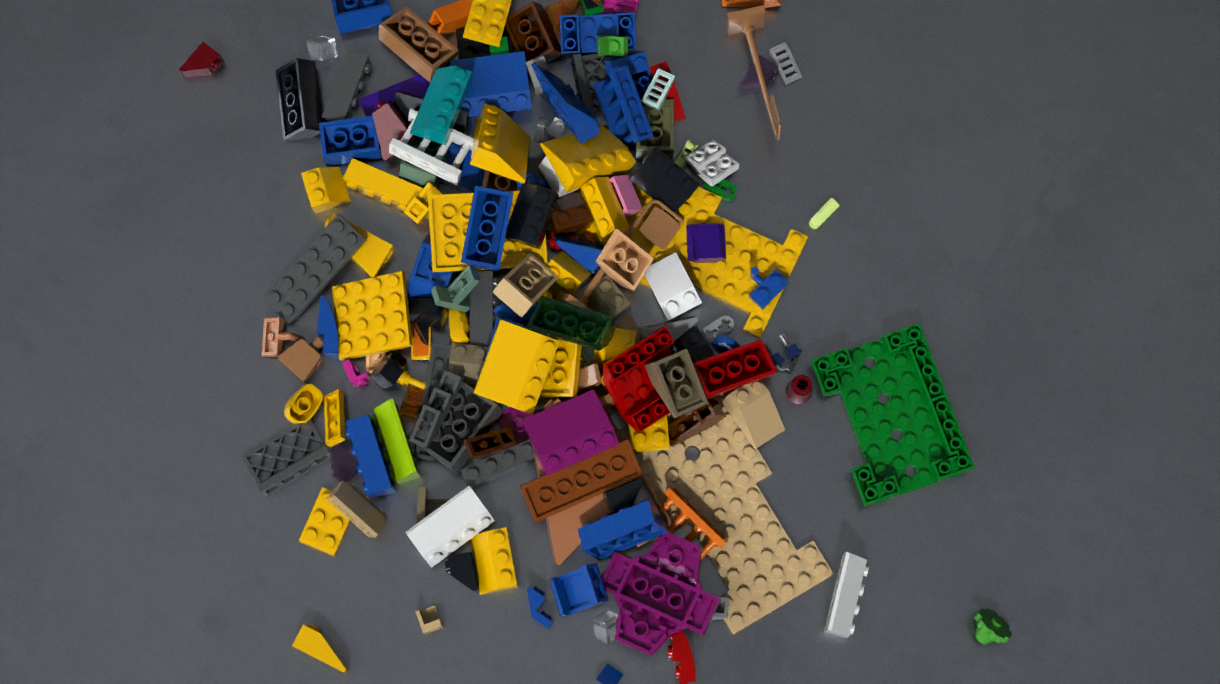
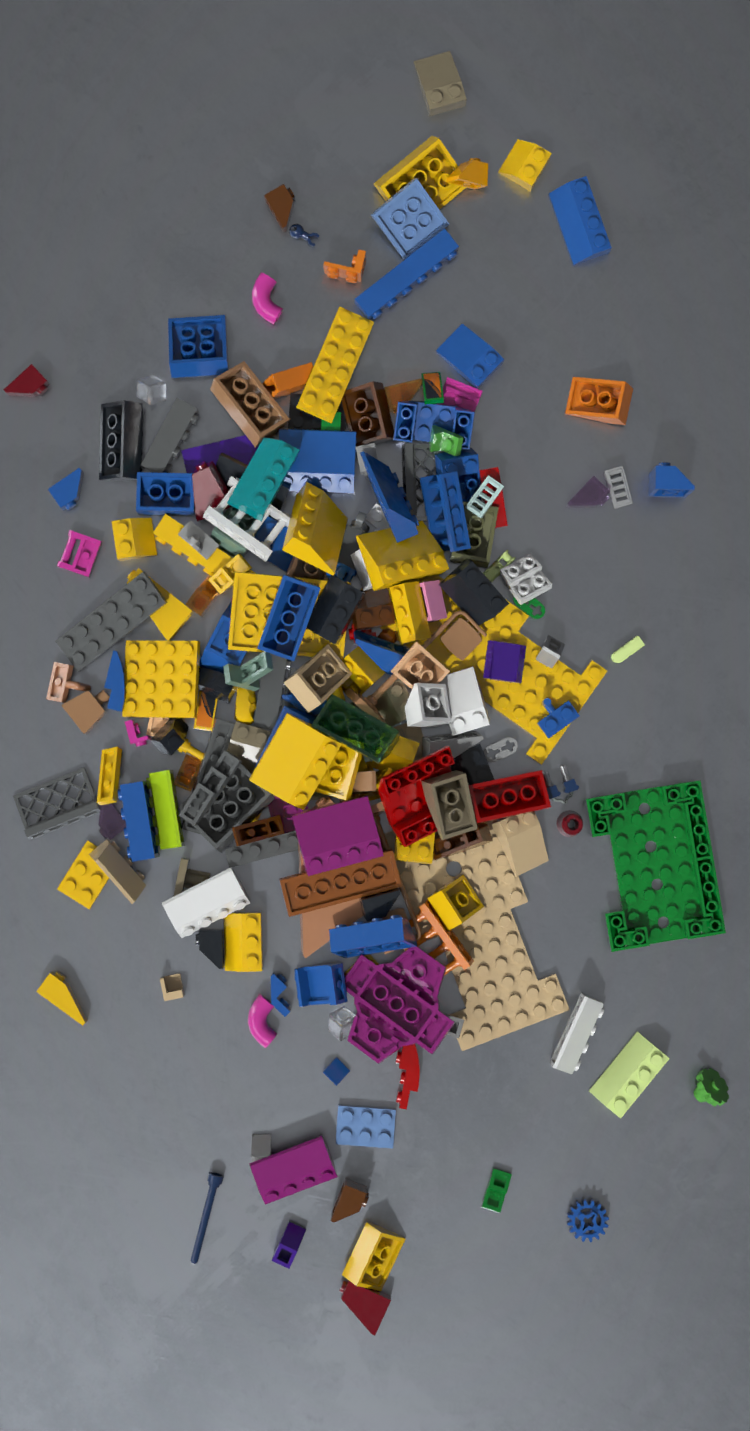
camera: 10 degrees right, 10 degrees up
yellow piece [284,384,323,423] -> none
blue slope [712,334,740,353] -> none
medium nougat piece [726,5,782,140] -> none
none -> blue slope [48,468,84,510]
none -> dark pink plate [57,530,102,577]
none -> light grey piece [178,520,220,560]
none -> clear orange slope [185,575,220,617]
none -> dark pink cylinder [248,994,278,1048]
none -> white slope [405,683,452,727]
none -> yellow slope [427,874,484,931]
none -> light grey slope [536,635,565,668]
none -> yellowish green slope [589,1032,670,1118]
none -> blue slope [648,462,695,497]

